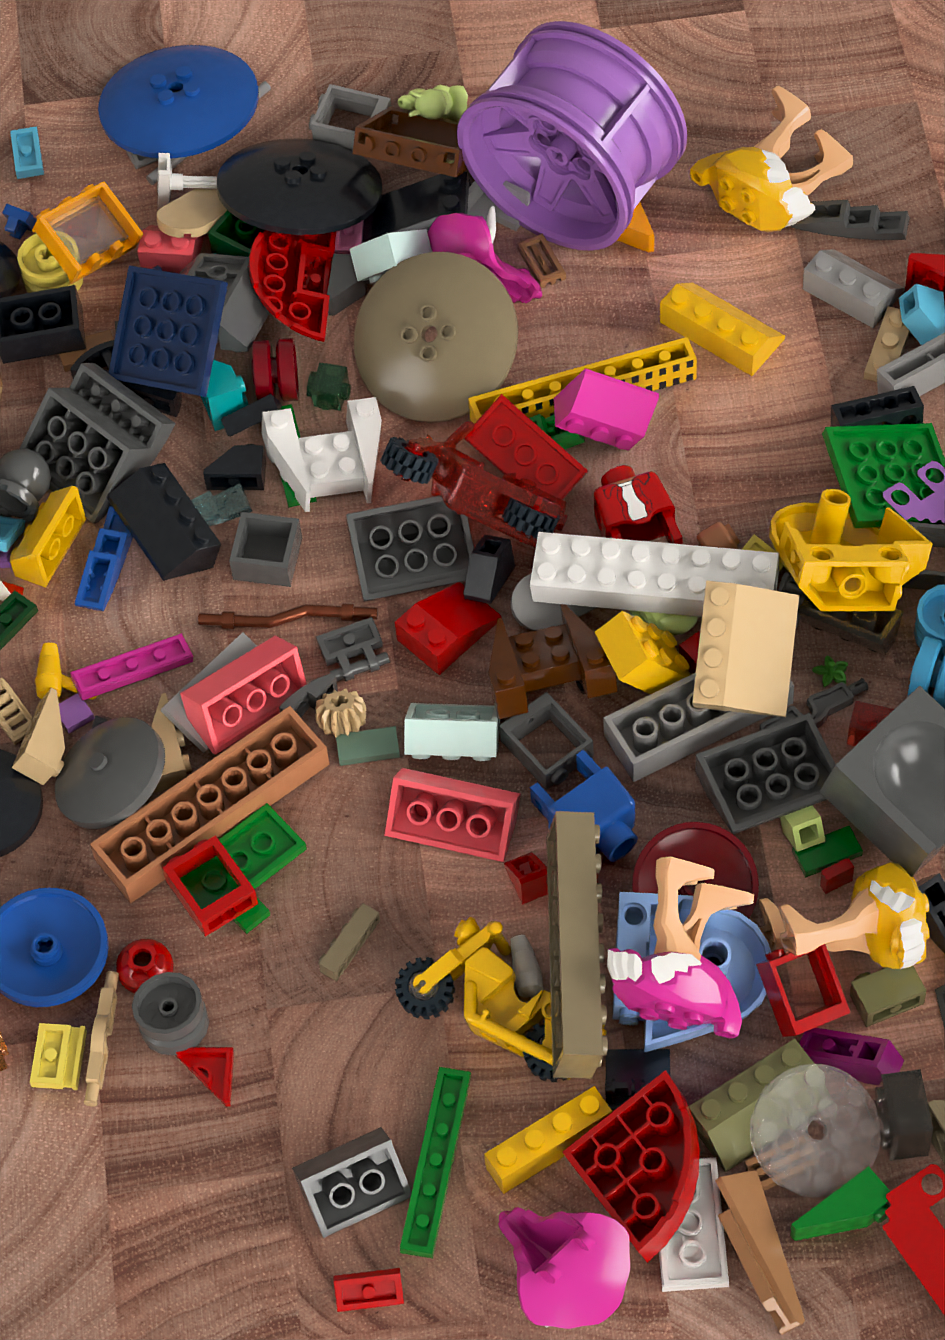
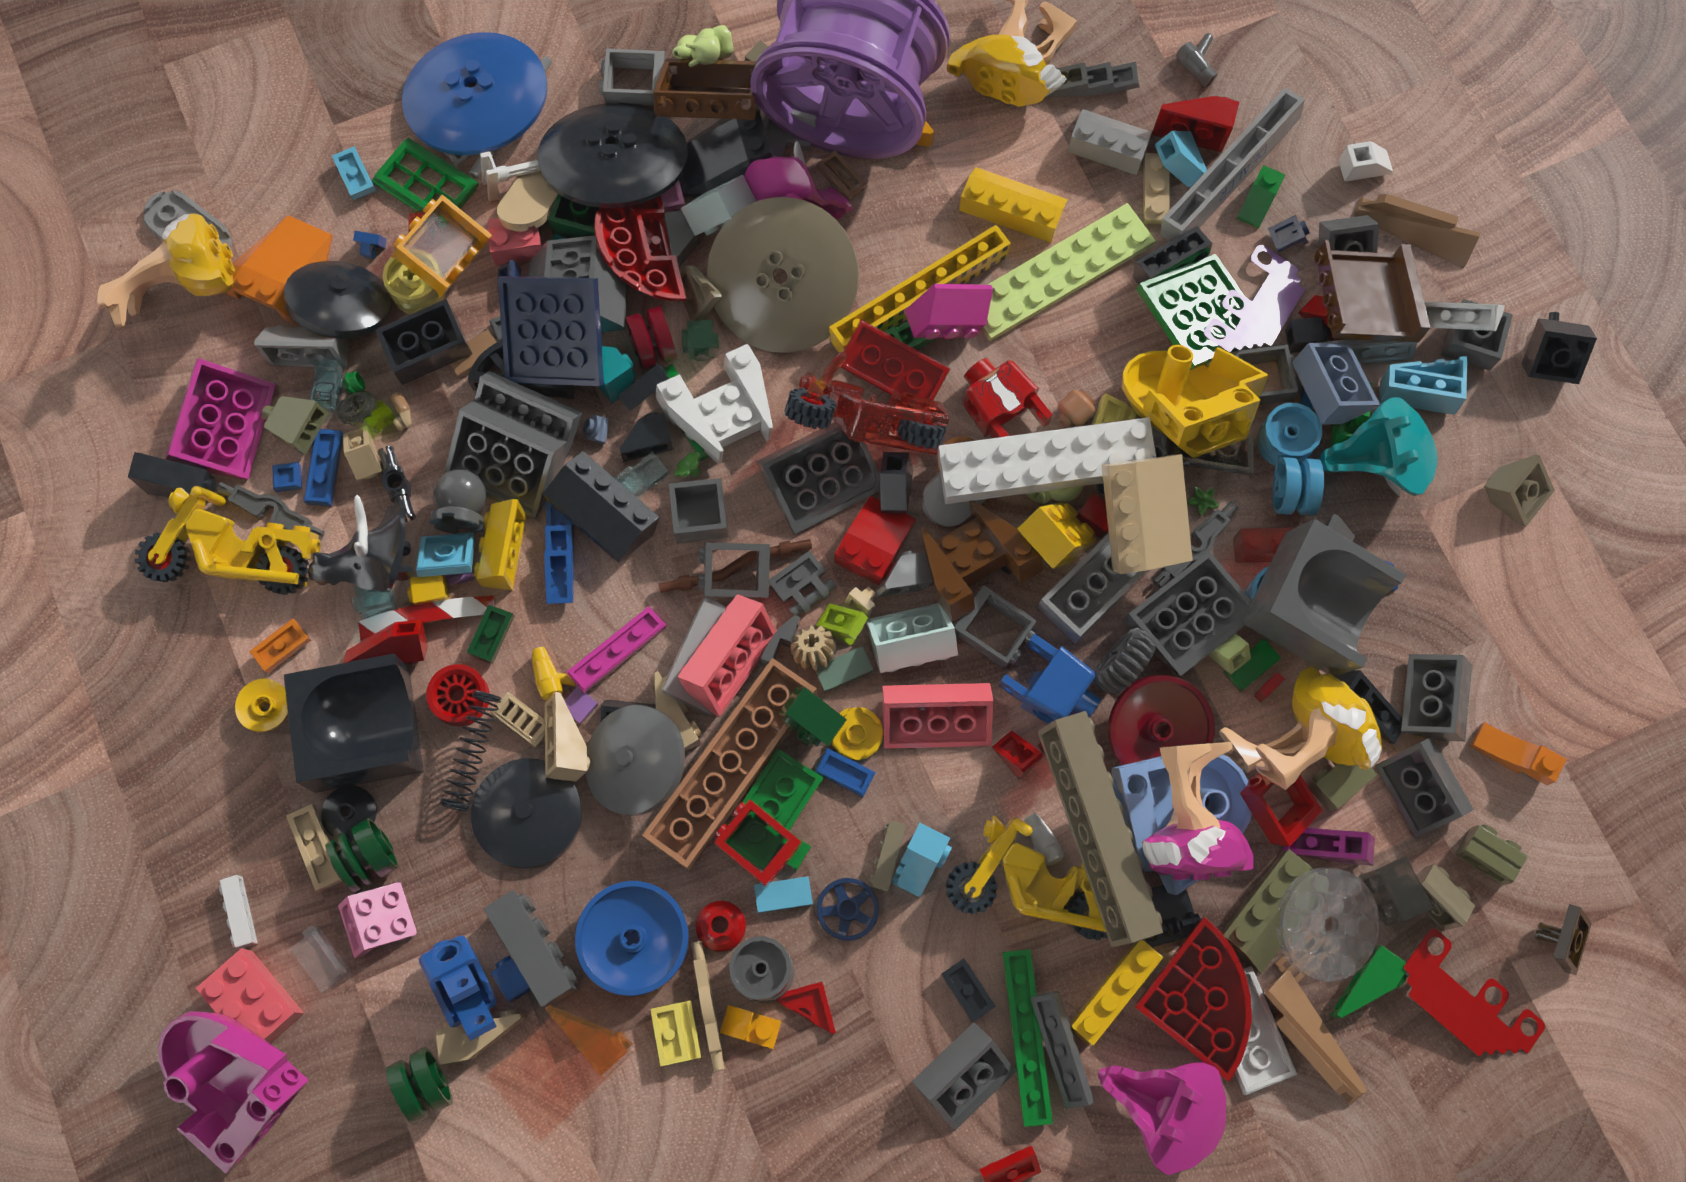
camera: 25 degrees left, 15 degrees up
none -> green piece [371,137,479,229]
none -> sand blue plate [583,415,609,445]
none -> bright green plant [674,452,701,478]
none -> dark tan wing [680,266,722,323]
none -> dark grey window [698,542,770,598]
none -> light orange slope [720,1005,782,1049]
none -> medium azure tile [754,876,813,913]
none -> dark green brick [779,686,847,747]
none -> blue tile [815,748,876,797]
none -> lime slope [816,603,868,645]
none -> dark blue wheel [817,878,879,941]
none -> yellow tile [831,707,883,761]
none -> tan tile [843,586,875,617]
none -> dark grey slope [875,551,934,598]
none -> medium azure wedge [891,823,952,897]
none -> black plate [940,958,996,1022]
none -> yellowish green plate [981,203,1156,342]
none -> dark grey plate [1030,990,1095,1109]
none -> dark grey gear [1093,628,1156,696]

